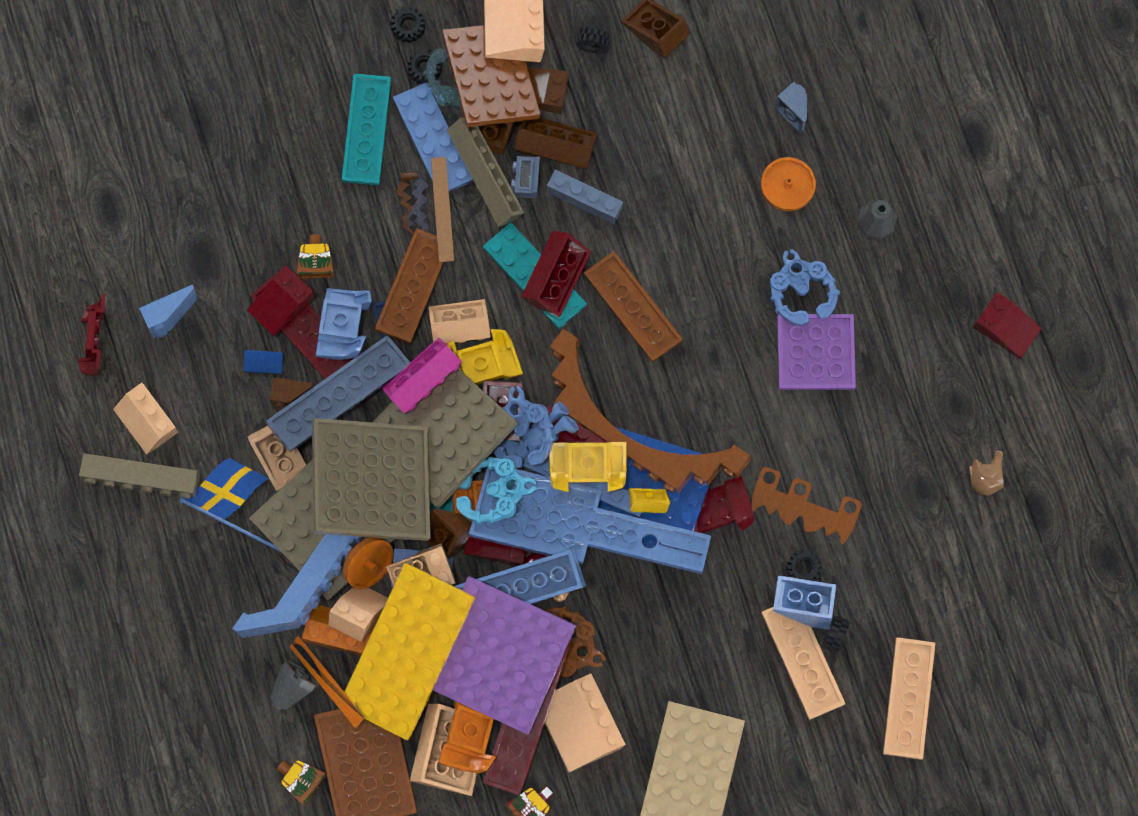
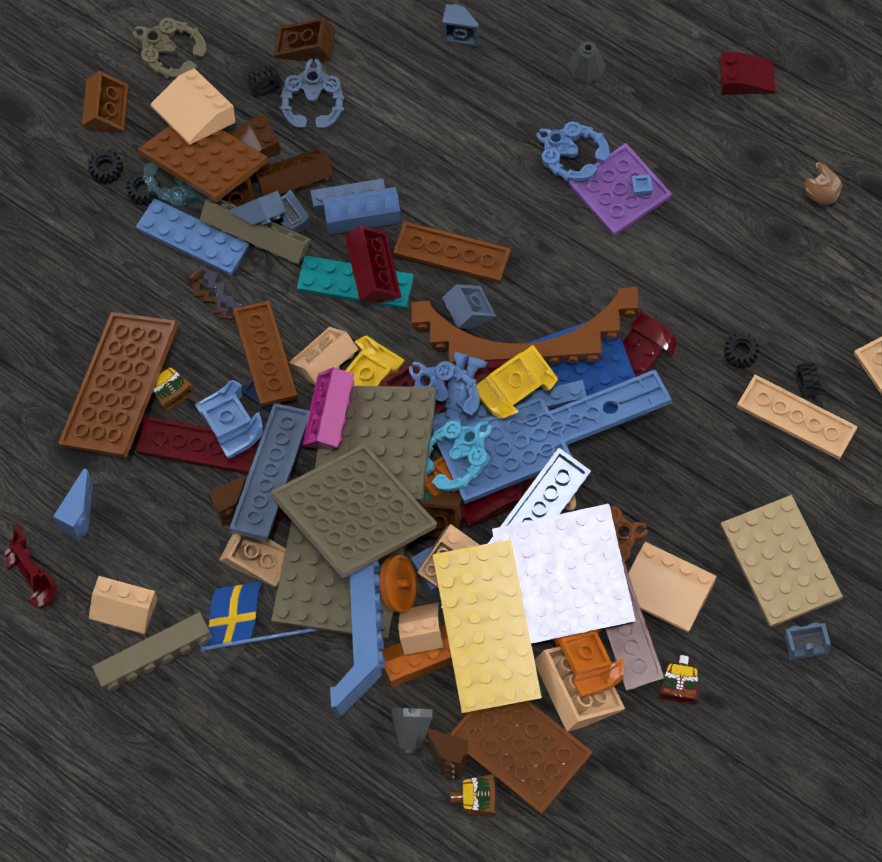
camera: 30 degrees left, 10 degrees down
blue slope [244,350,284,374] -> none
dark red slope [247,265,314,336] -> none
orange sticker [290,636,364,728] -> none
teal plate [342,74,391,186] -> none
medium nougat sticker [431,157,454,262] -> none
yellow slope [628,488,670,513] -> none
dark orange piece [752,467,862,545] -> none
orange piece [761,157,816,211] -> none
medium blue slope [773,576,836,630] -> none
none -> dark orange plate [58,312,179,458]
none -> sand blue slope [230,191,286,225]
none -> sand blue piece [280,59,344,130]
none -> medium blue slope [322,187,401,235]
none -> reddish brown slope [428,728,468,781]
none -> sand blue slope [442,284,496,329]
none -> medium blue plate [631,174,653,196]

